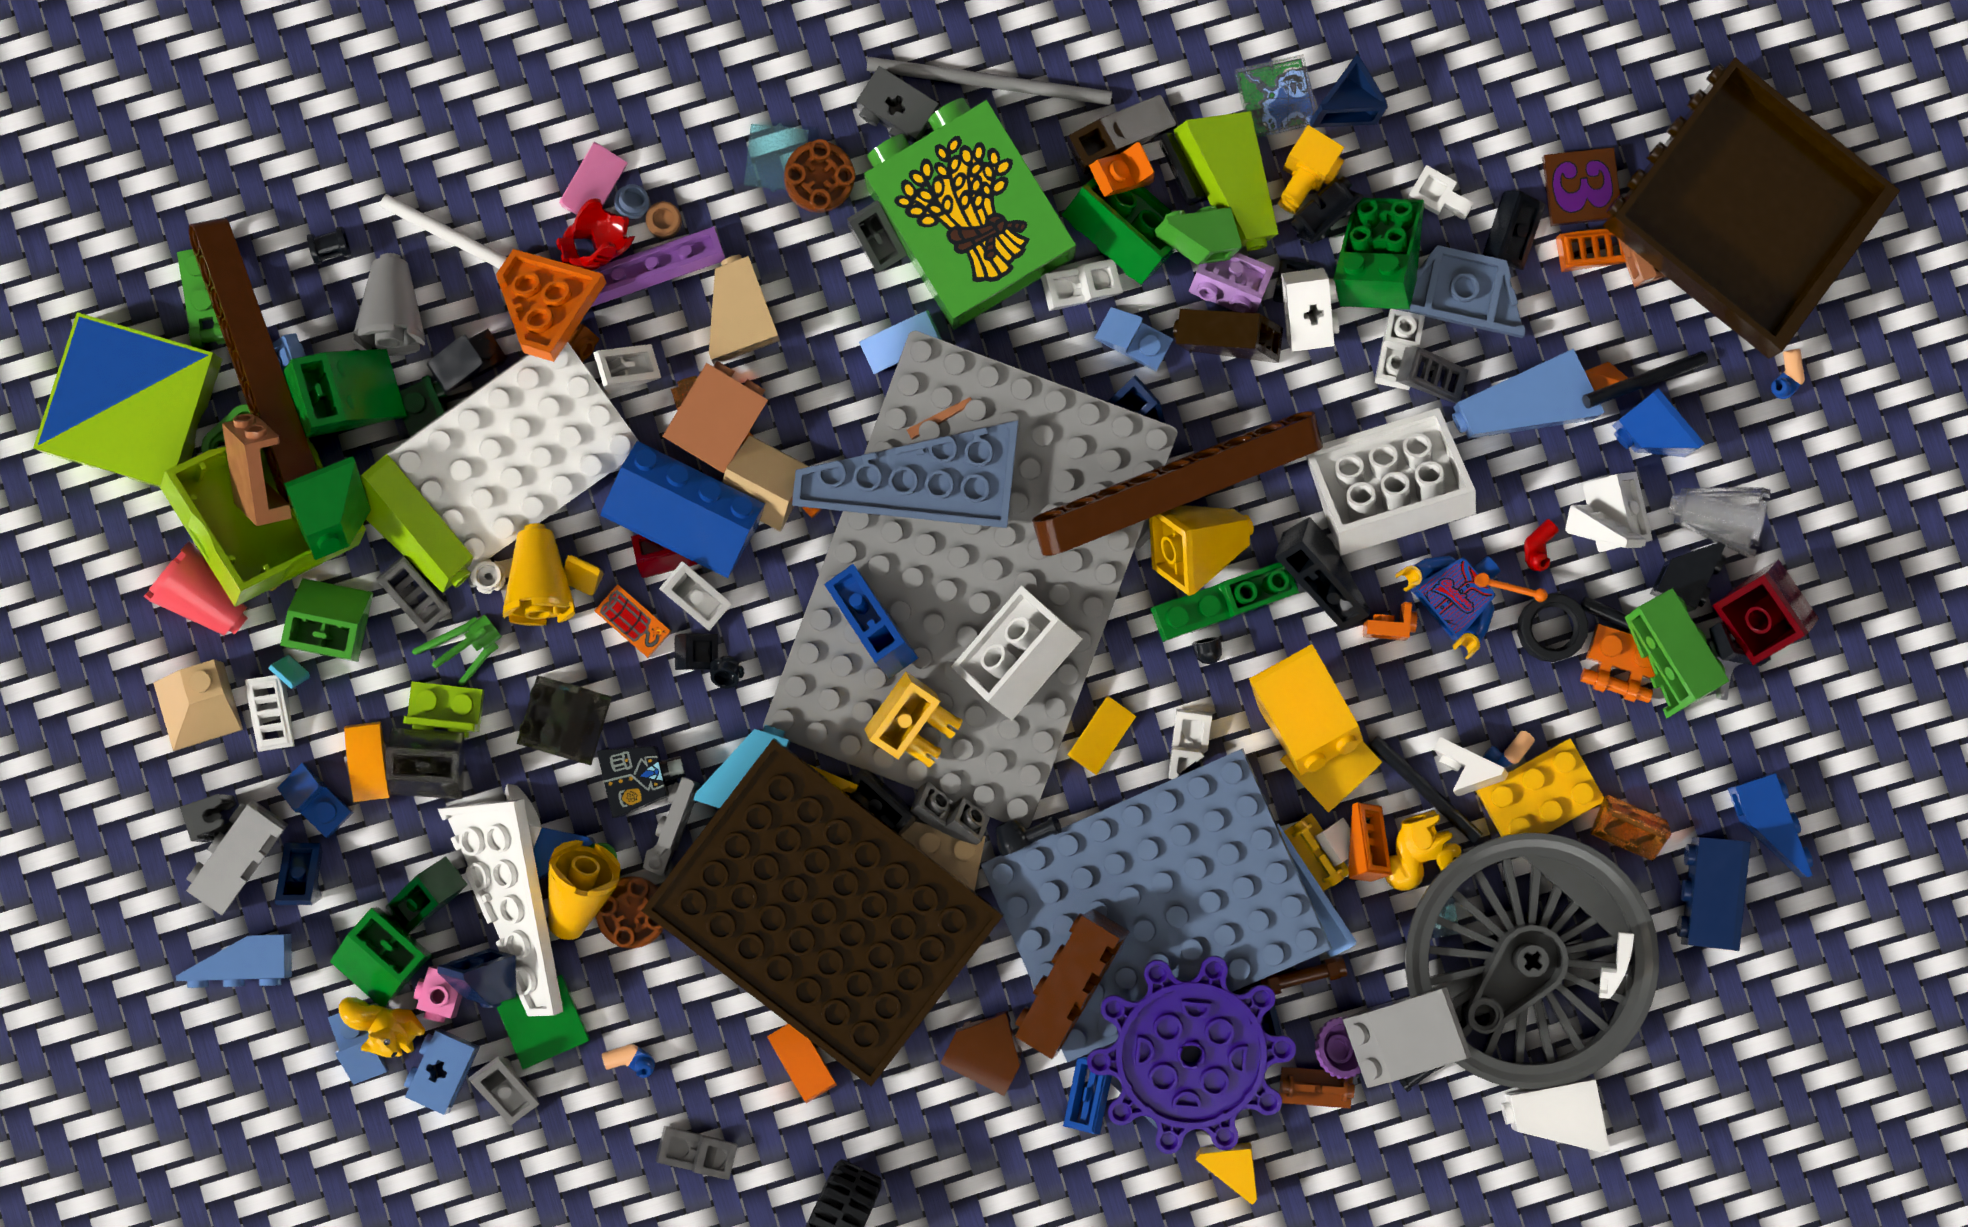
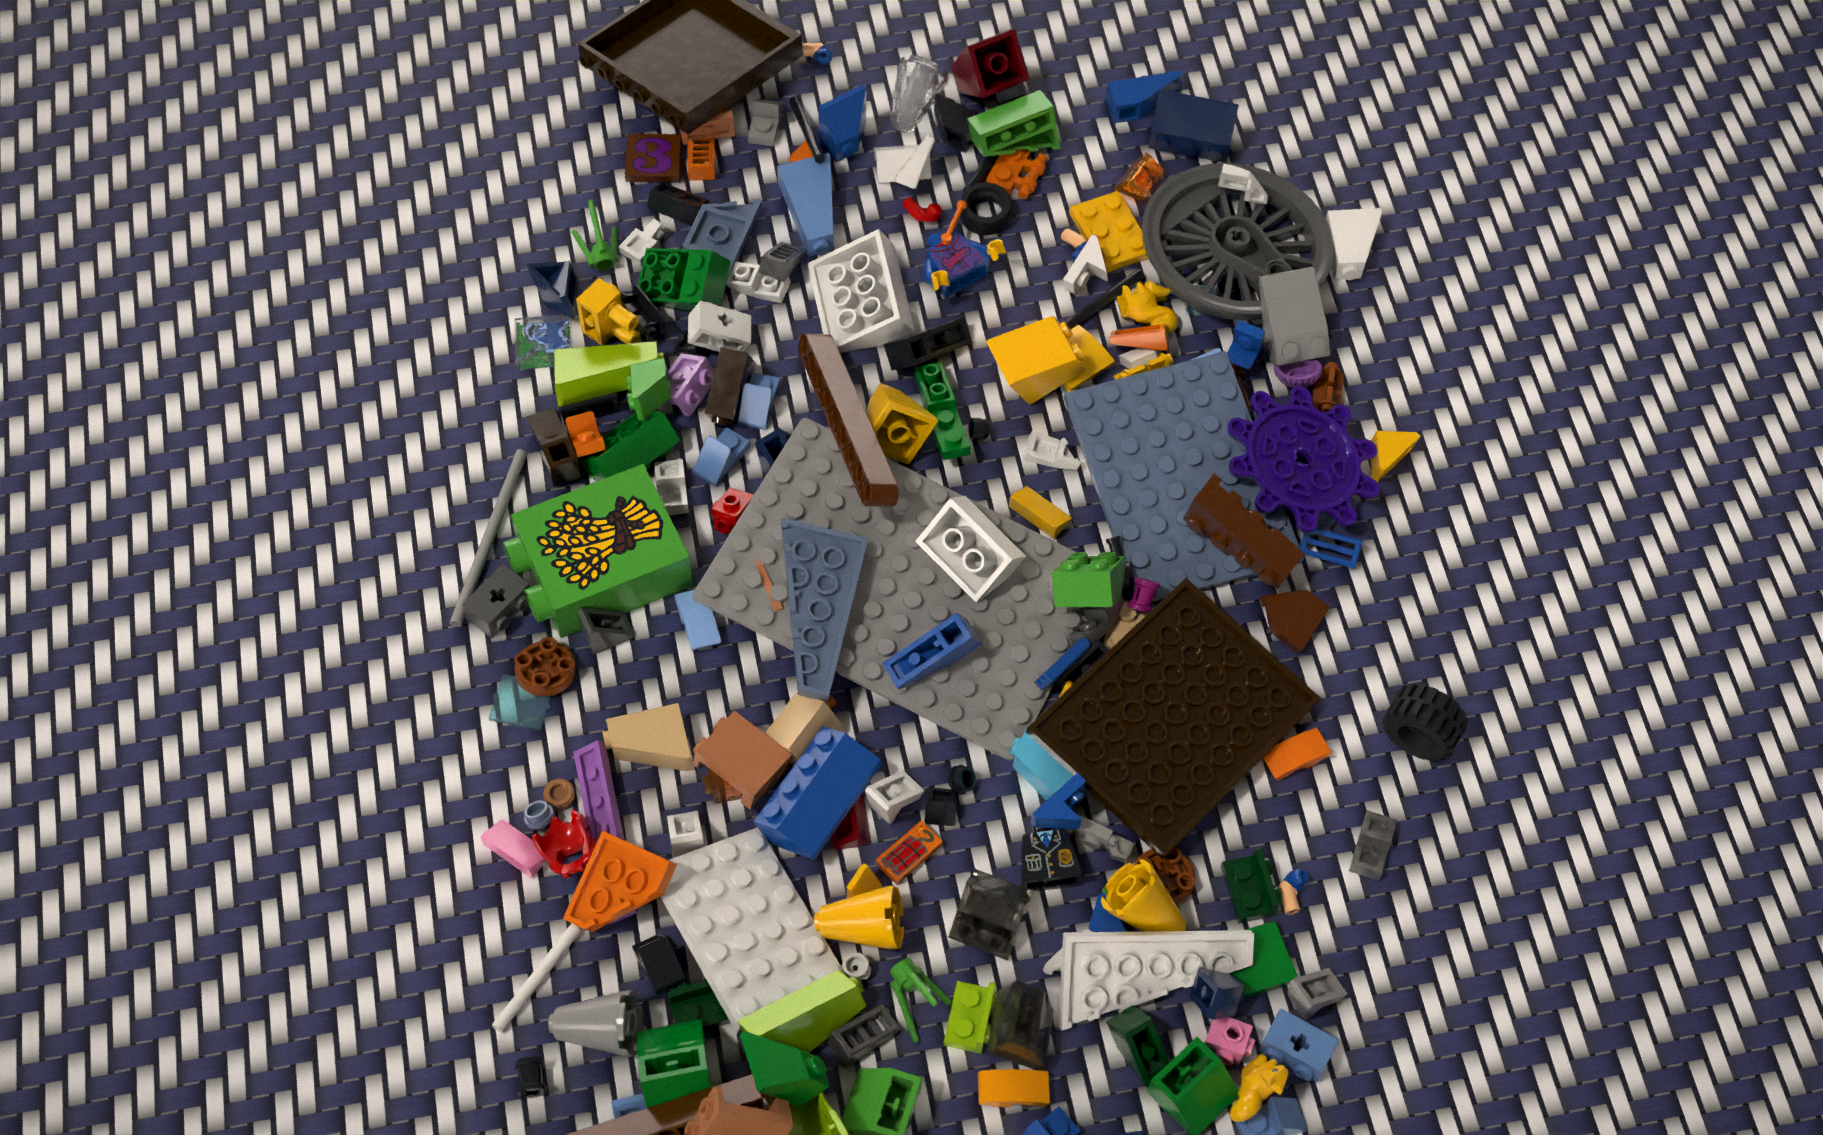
camera: 85 degrees left, 25 degrees down
yellow brick [864,672,962,768] -> none
orange bracket [1363,602,1417,641] -> none
none -> bright green plant [572,199,619,271]
none -> red brick [711,487,754,535]
none -> medium blue slope [738,372,780,430]
none -> light grey slope [748,99,784,147]
none -> blue slope [1031,772,1086,829]
none -> blue tile [1034,636,1090,690]
none -> bright green slope [1052,552,1126,607]
none -> magenta bush [1128,577,1160,612]
none -> dark green bracket [1221,848,1282,924]
none -> blue slope [1227,320,1265,370]

